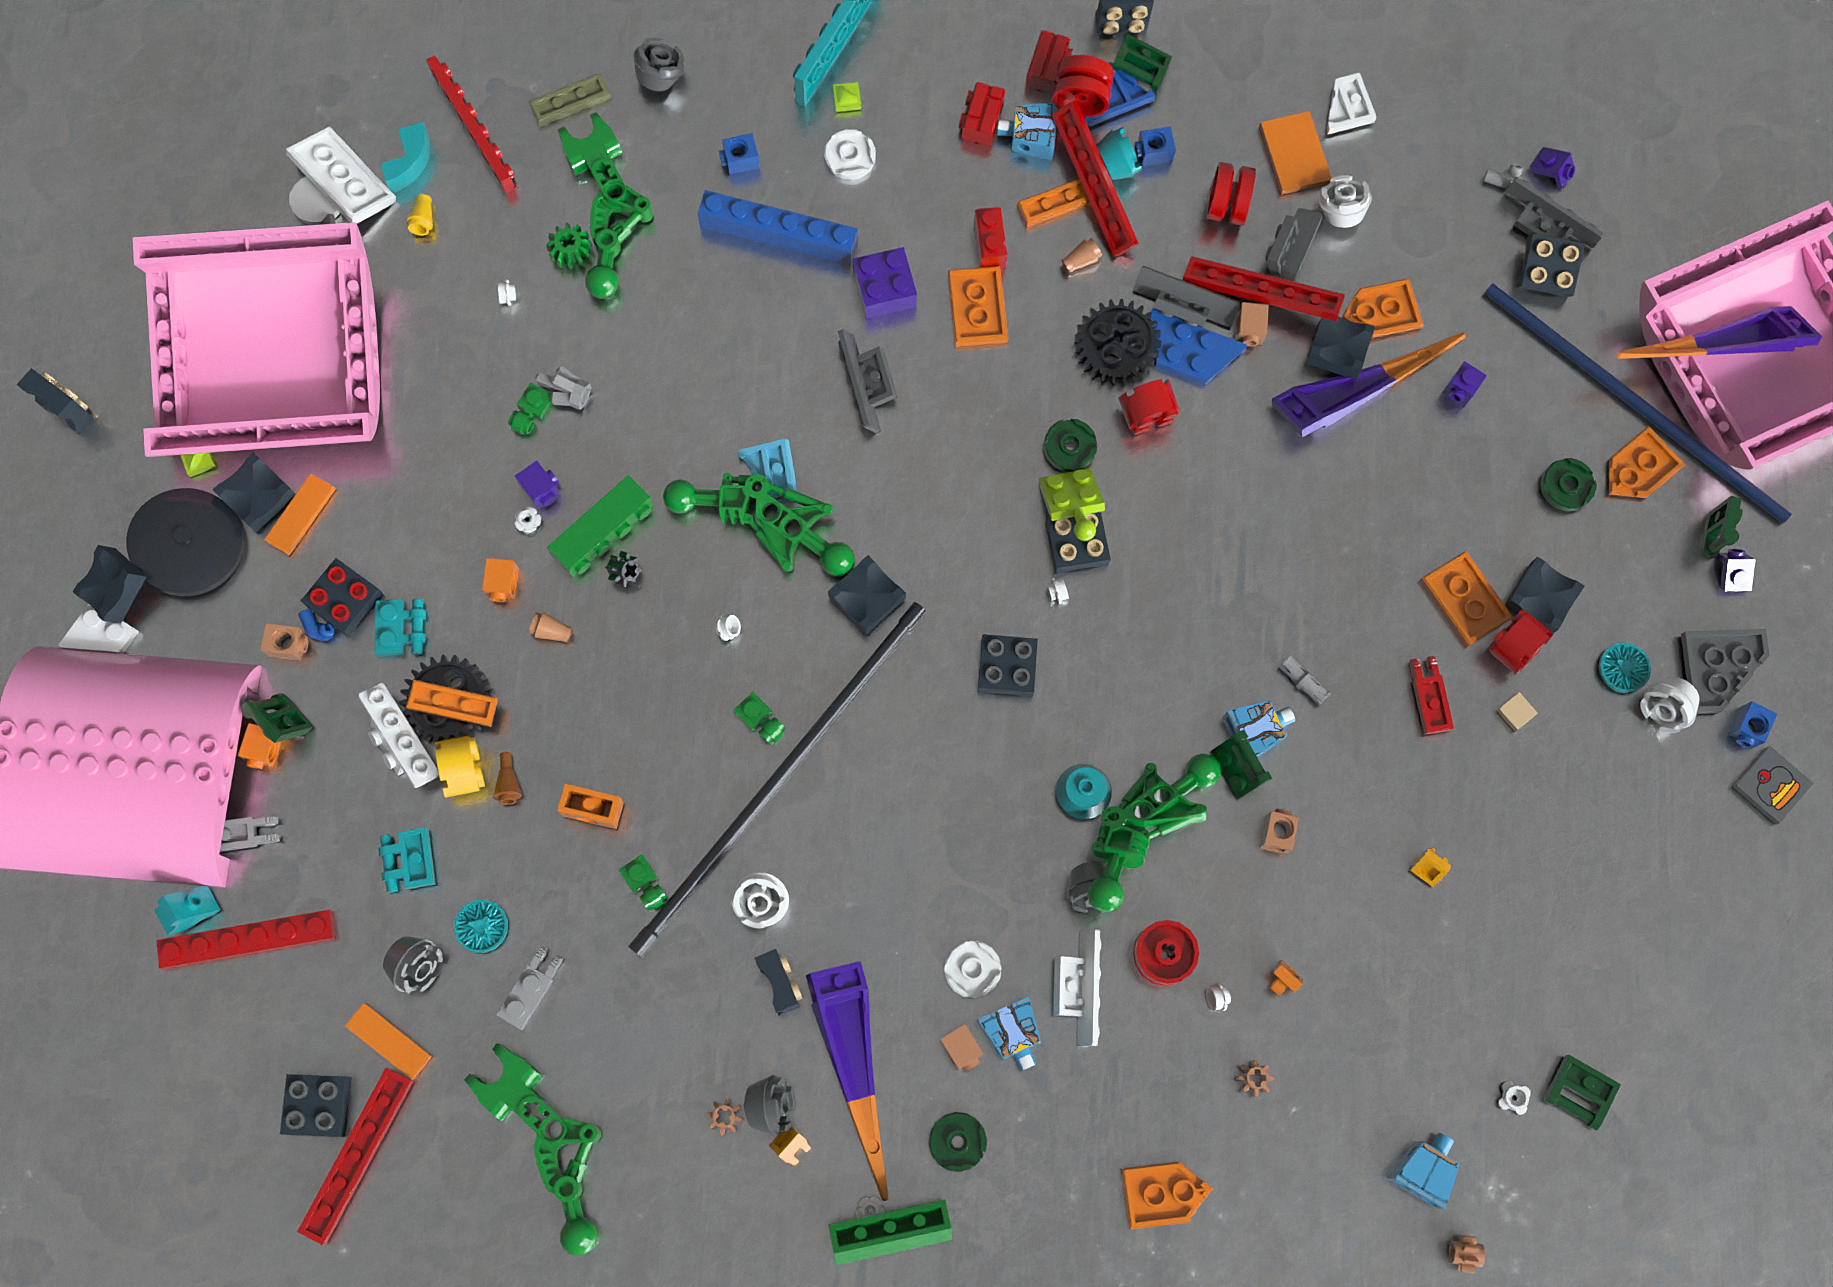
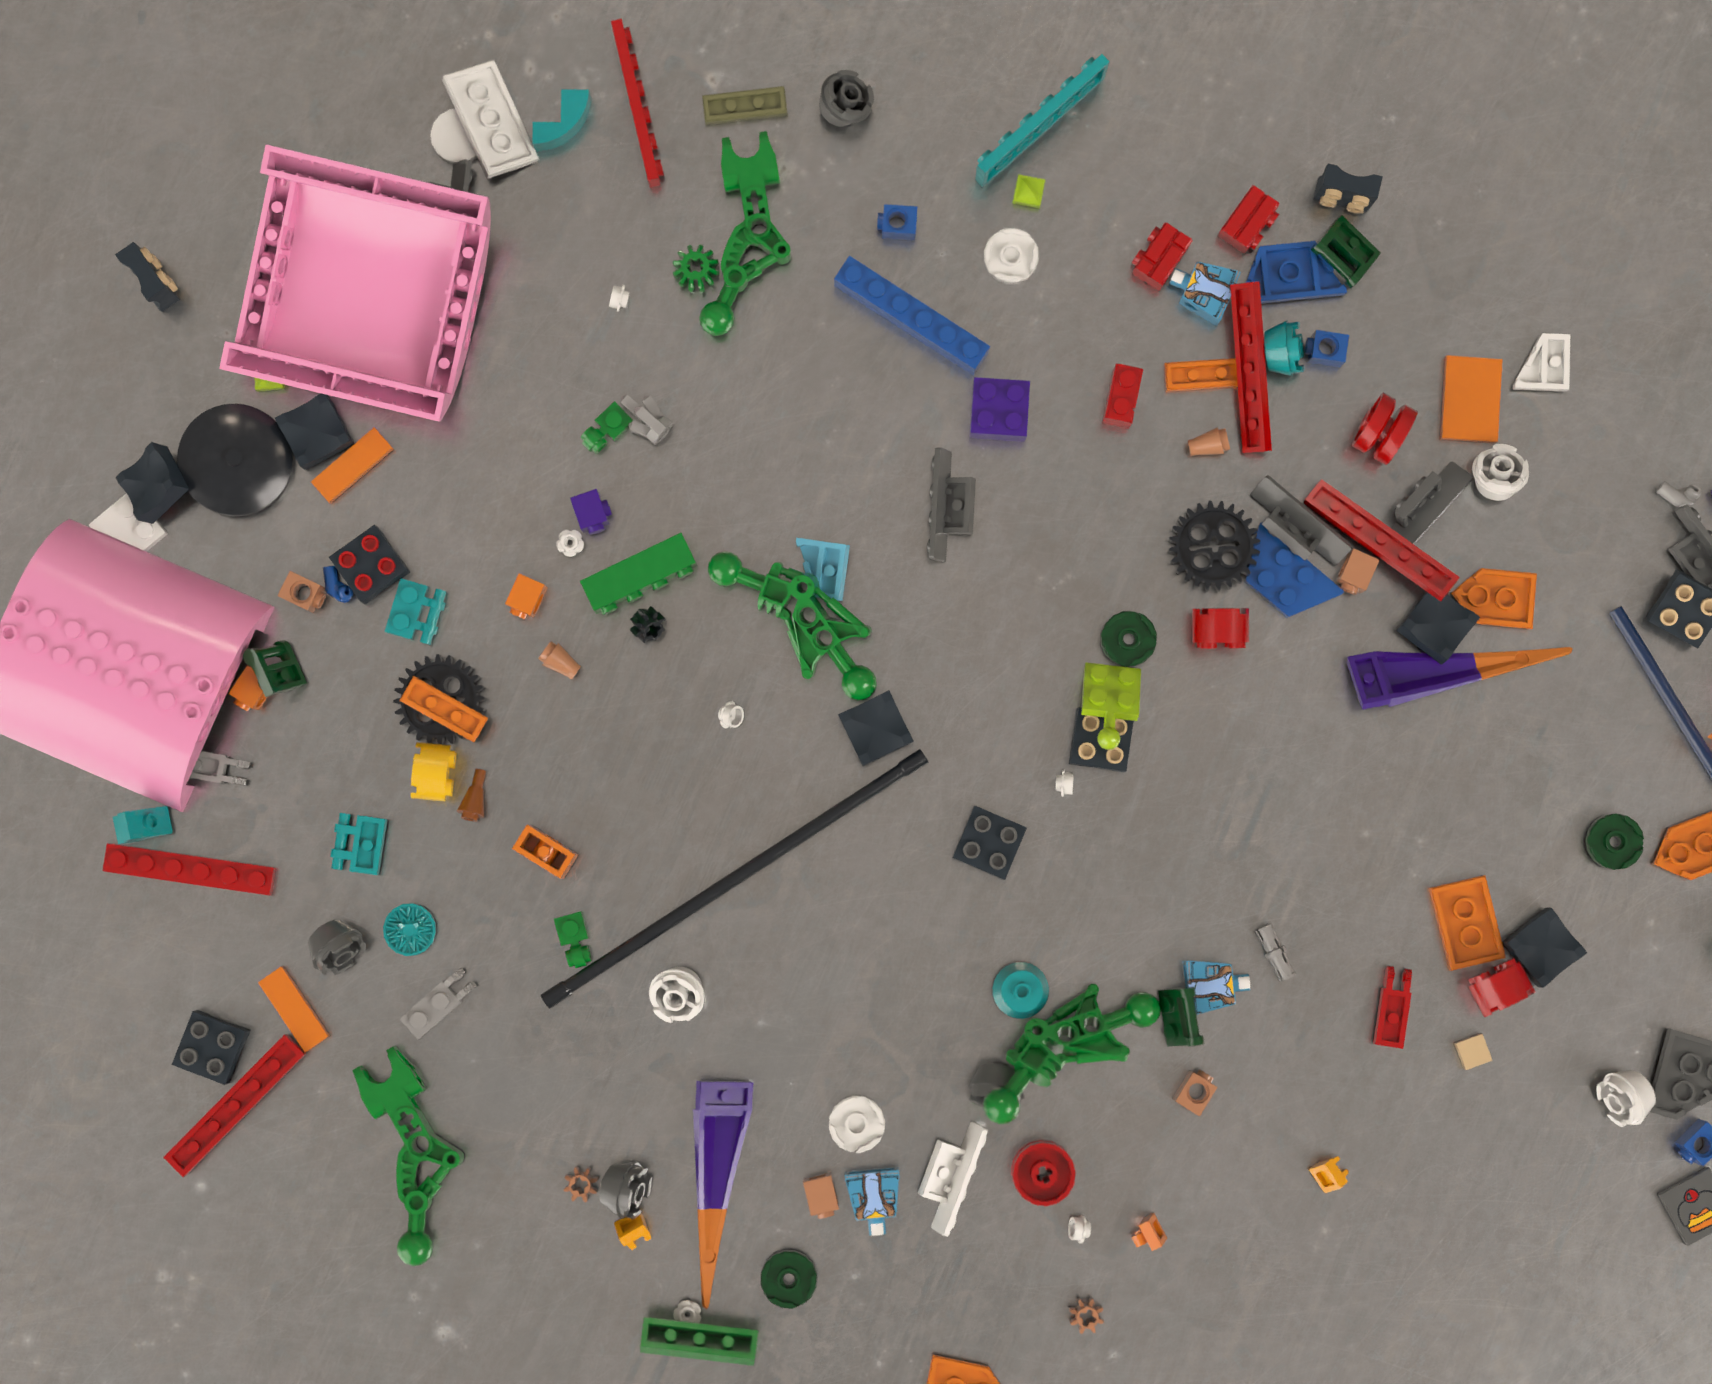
camera: 25 degrees right, 10 degrees up
white bracket [358,683,439,788] -> none
yellow cone [406,194,433,235] -> none
green plate [733,692,785,744] -> none
black brick [754,949,803,1016] -> none
orange tile [948,266,1008,347] -> none
red wheel [1052,55,1114,118] -> none
dark purple brick [1442,361,1487,407] -> none
teal wheel [1598,642,1651,693] -> none

